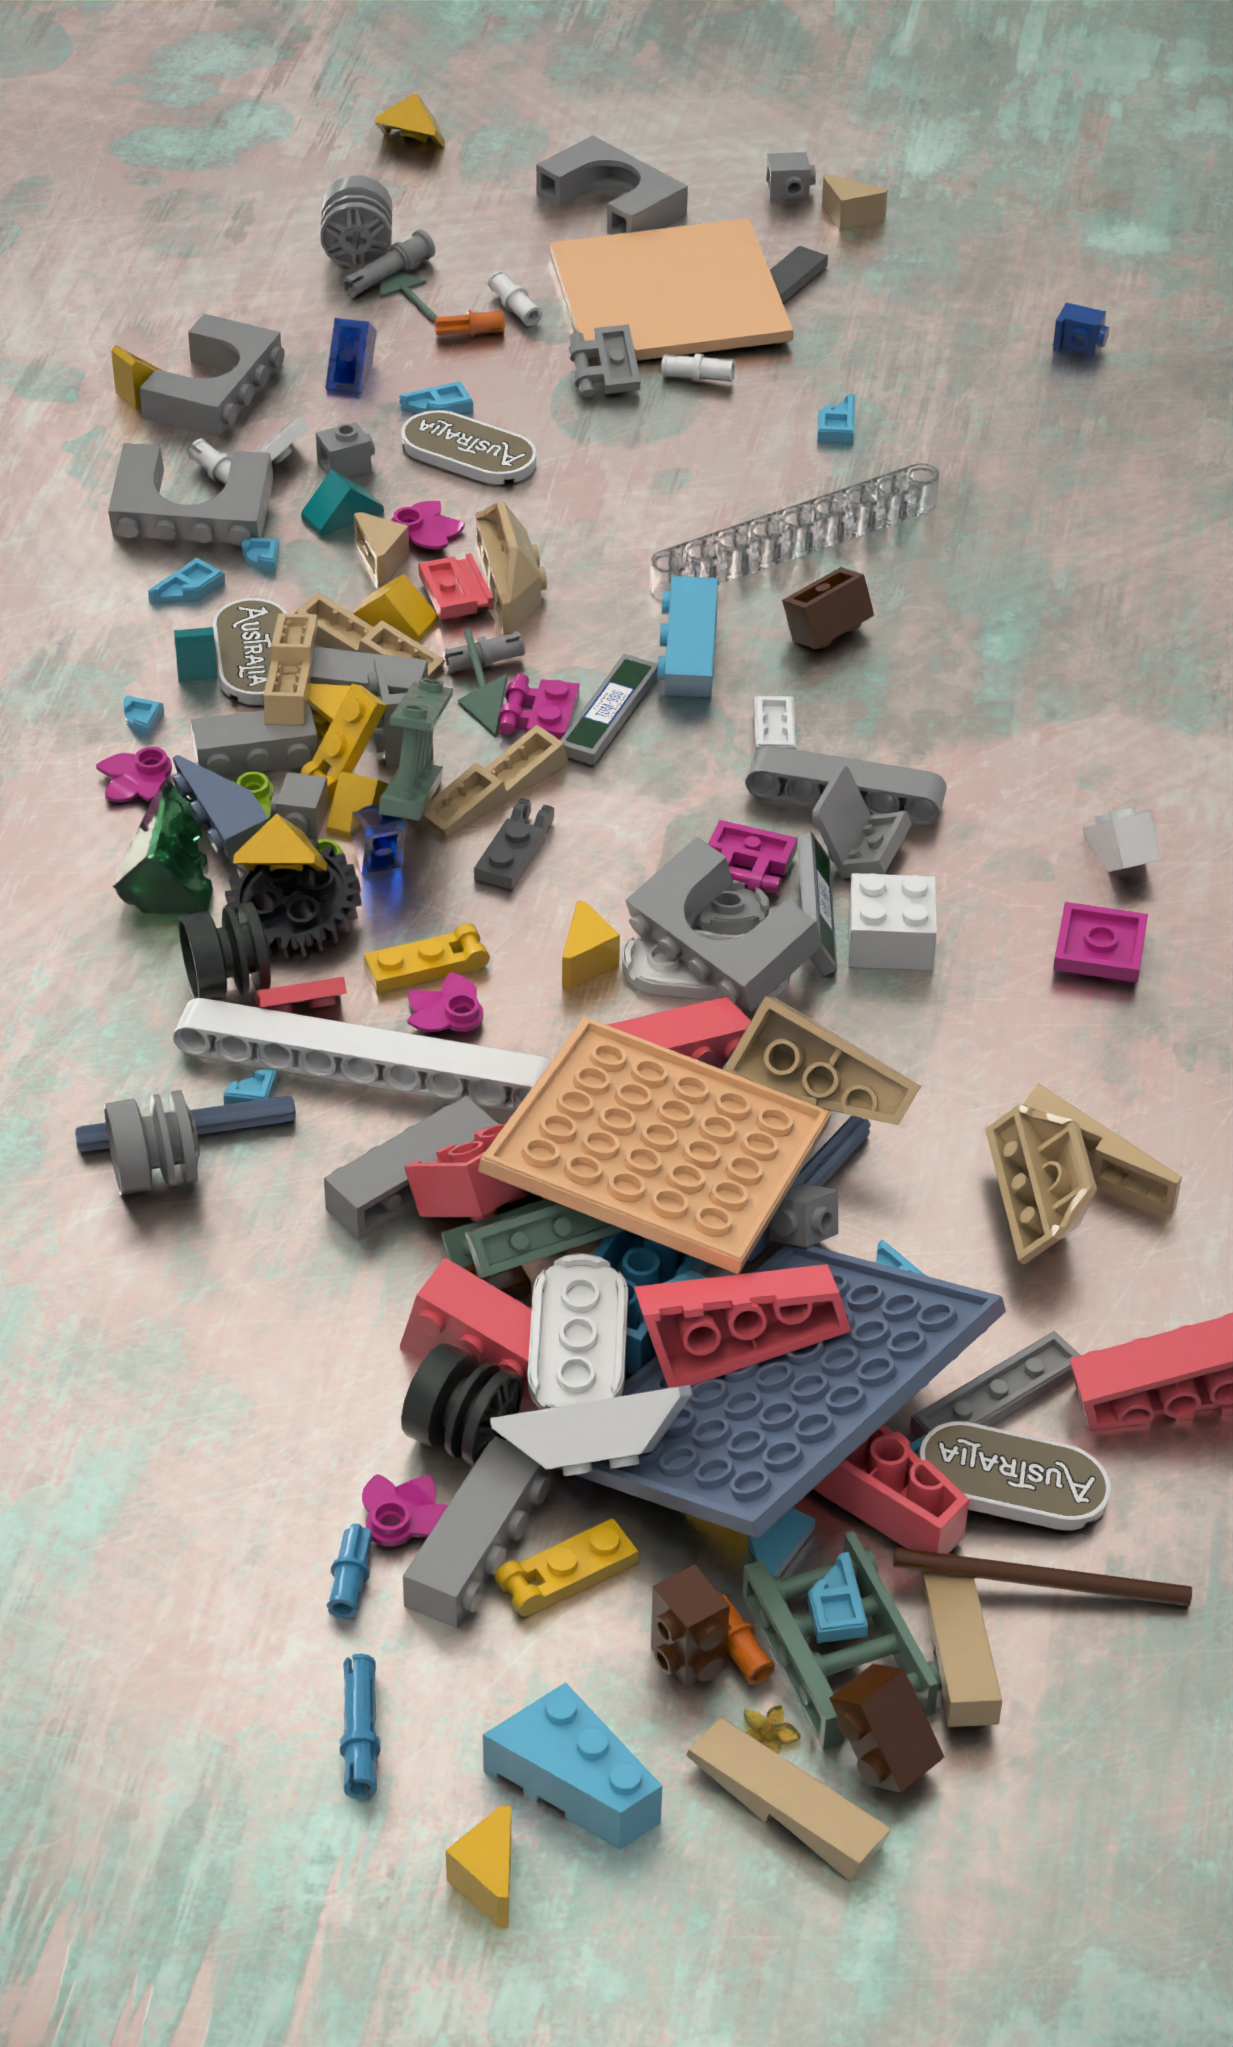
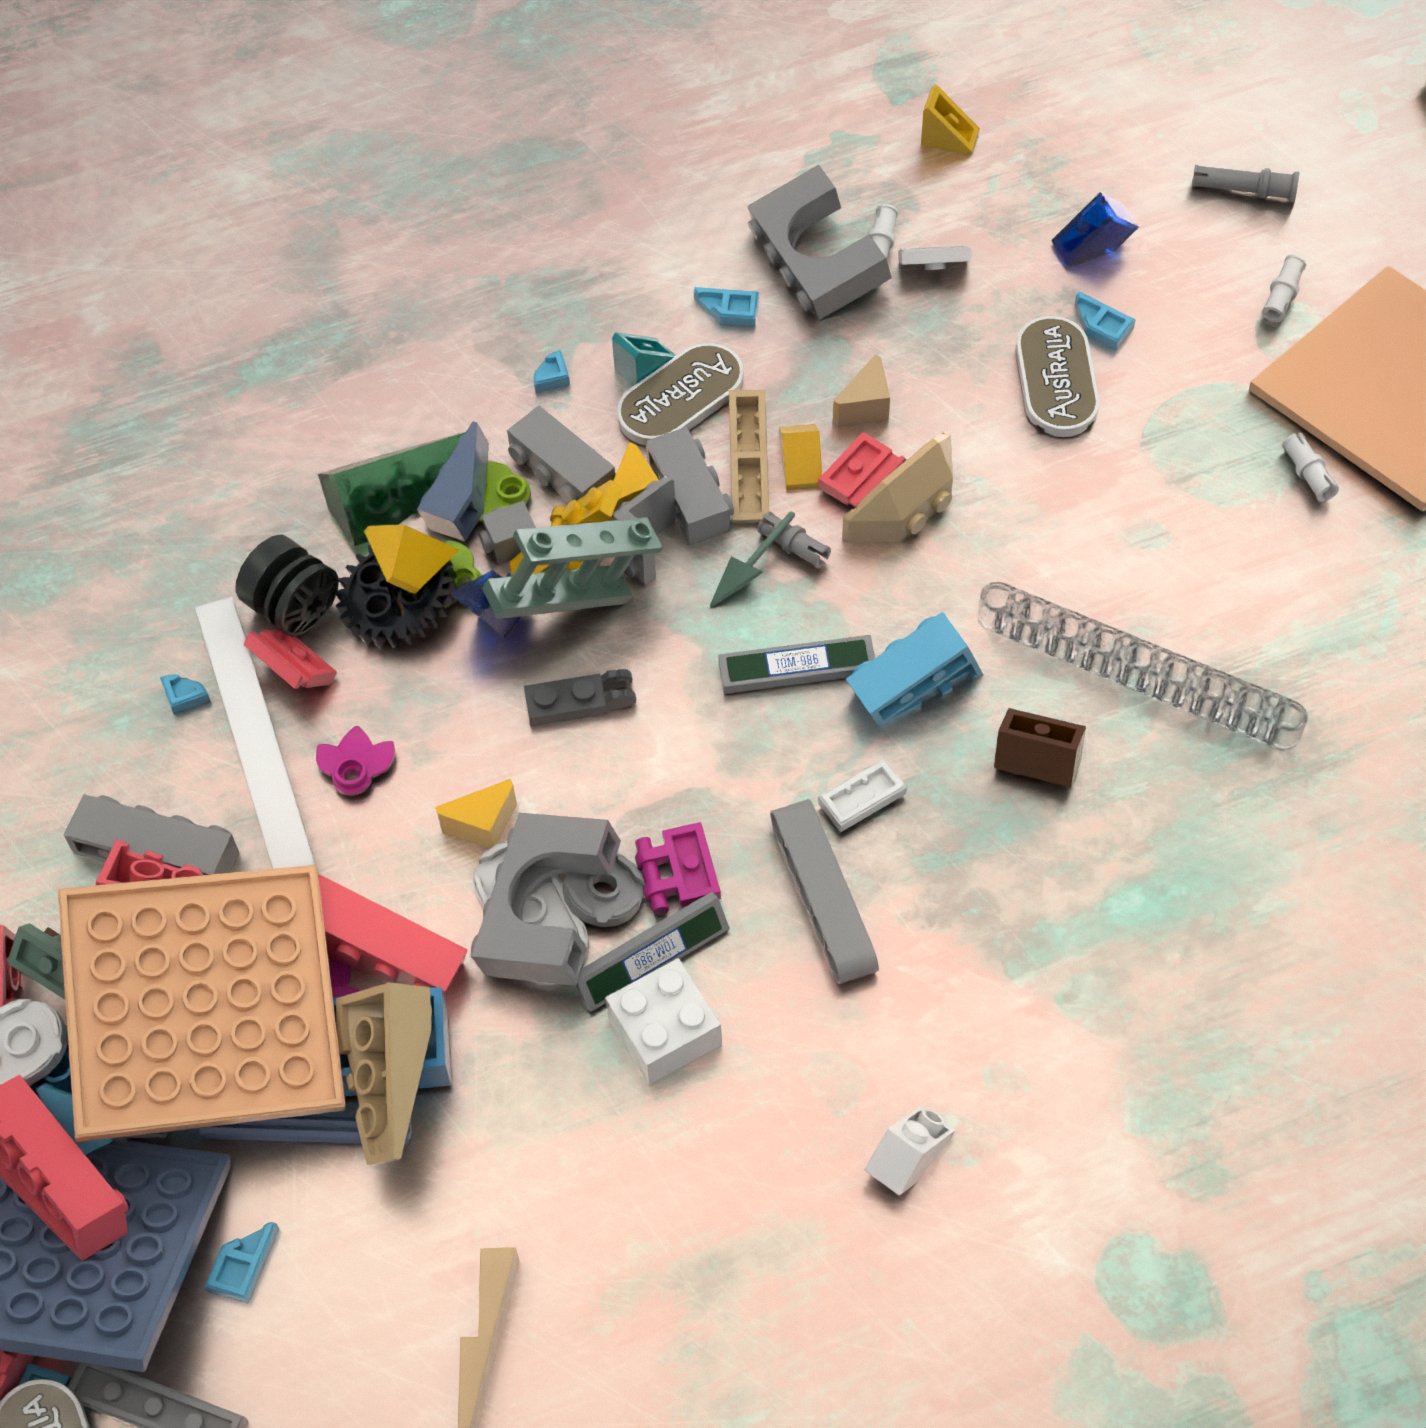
camera: 60 degrees right, 15 degrees up
sand blue axle [75,1096,296,1153] -> none
dark pink plate [96,747,172,803] -> none
light grey wheel [104,1090,200,1195] -> none
light grey arch [139,314,285,438] -> none
medium azure tile [241,538,280,572] -> none
tan slope [263,614,318,725] -> none
teal slope [301,470,384,537] -> none
light grey brick [316,422,375,478] -> none
light grey wheel [320,176,392,268] -> none
yellow plate [364,924,490,993] -> none
sand green piece [380,271,437,321] -> none
dark pink plate [391,501,465,549] -> none
tan slope [421,724,569,837] -> none
orange axle [434,310,505,338] -> none
dark pink plate [498,674,579,740] -> none
light grey plate [568,324,641,398] -> none
light grey brick [769,1183,838,1248] -> none
light grey bracket [812,766,912,878] -> none
medium azure tile [817,394,855,443] -> none
tan wedge [985,1105,1097,1264] -> none
dark pink plate [1053,902,1148,983] -> none

